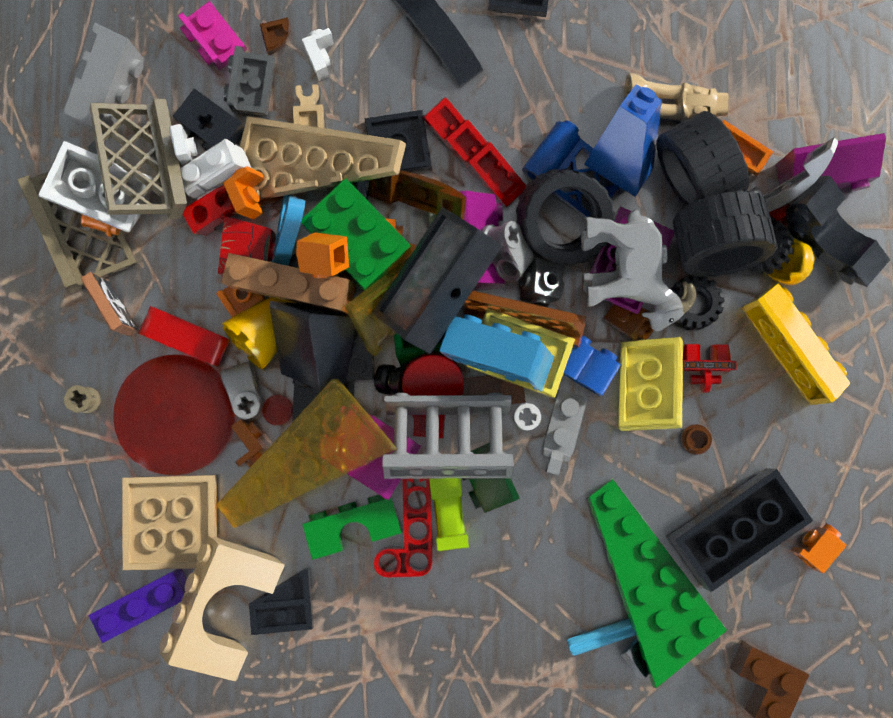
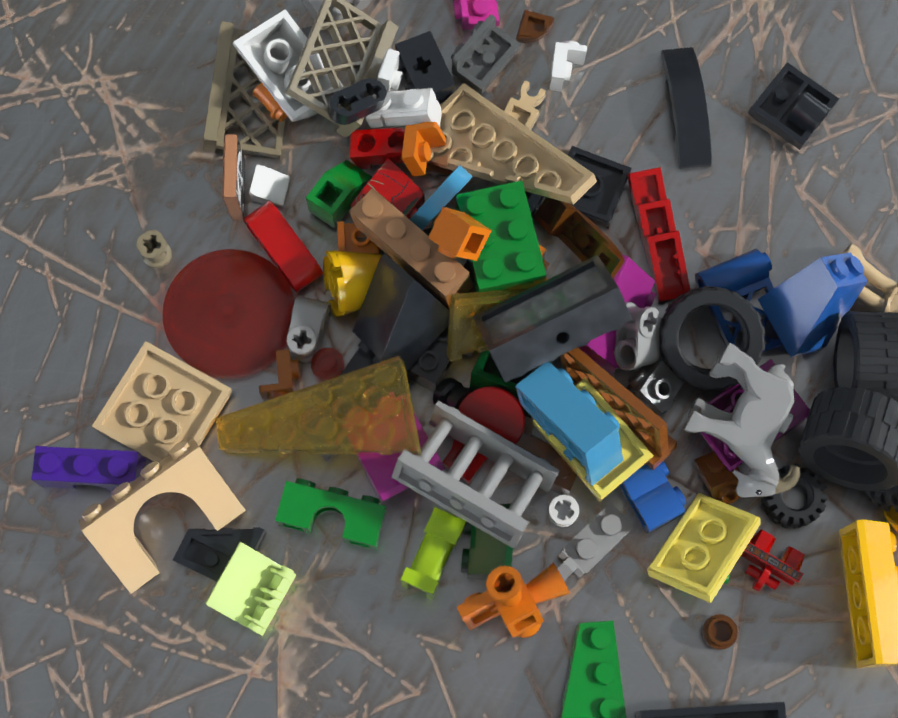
camera: 30 degrees right, 10 degrees down
red beam [374,479,433,578] -> none
none -> yellowish green hinge [205,542,296,636]
none -> white slope [249,165,290,207]
none -> green slope [305,160,372,229]
none -> black beam [328,78,387,125]
none -> orange brick [456,562,570,638]

